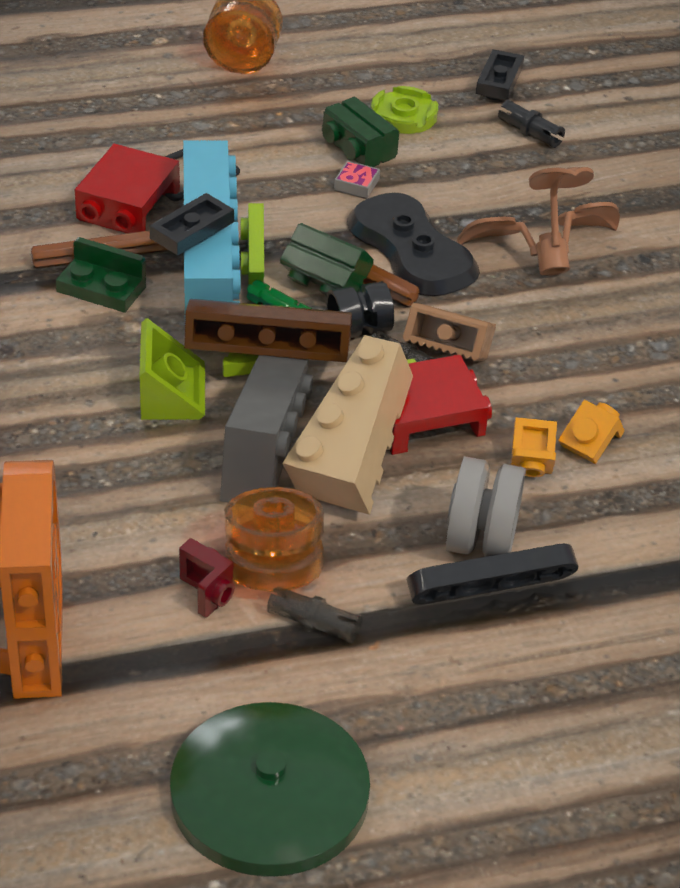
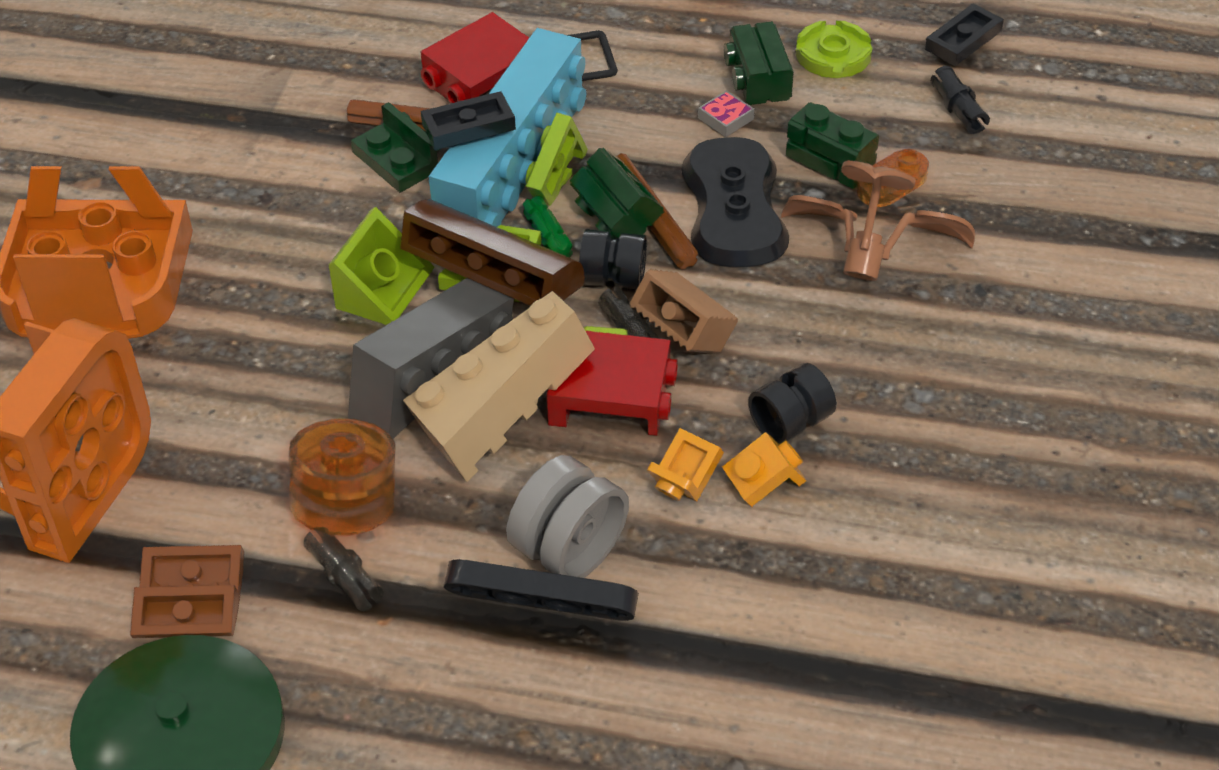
camera: 30 degrees right, 5 degrees up
dark red bracket [179,538,235,618] -> none
none -> dark orange slope [130,545,244,638]
none -> black wheel [748,363,837,444]
none -> dark green brick [786,102,879,189]
none -> clear orange plate [857,149,929,207]

